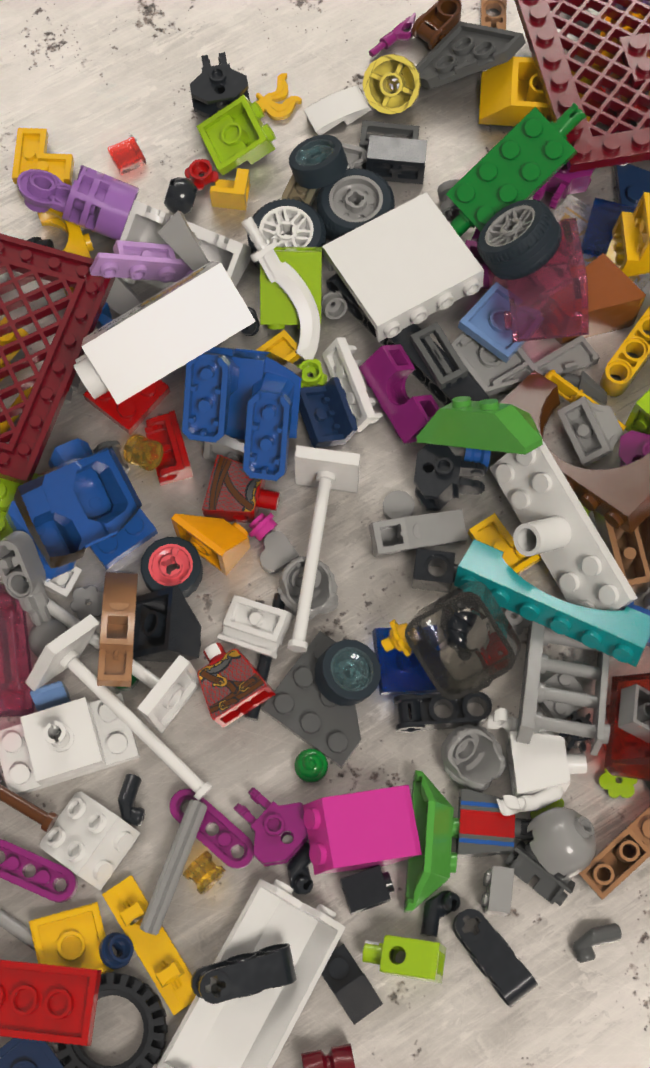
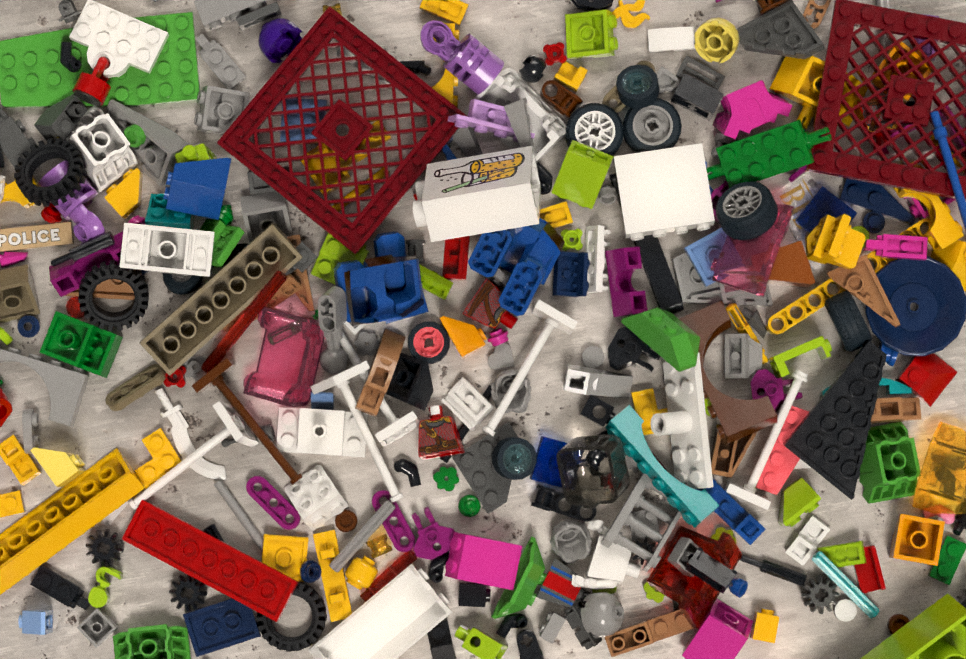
camera: 20 degrees right, 15 degrees up
clear red tile [107,137,146,175] -> none
black arm [118,774,145,826] -> none
clear yellow wheel [123,434,163,471] -> none
black piece [191,943,297,1004] -> none
white sword [241,216,321,360] -> none
yellow plant [381,620,416,657] -> none
dark grey tile [410,322,468,390] -> none
none -> reddish brown tile [335,510,358,532]
none -> yellow head [345,555,378,590]
none -> clear red piece [360,550,417,602]
none -> black arm [394,459,421,487]
none -> lime plate [419,264,453,300]
none -> green plant [433,466,459,491]
none -> reddish brown piece [540,80,583,119]
none -> dark pink slope [713,80,792,139]

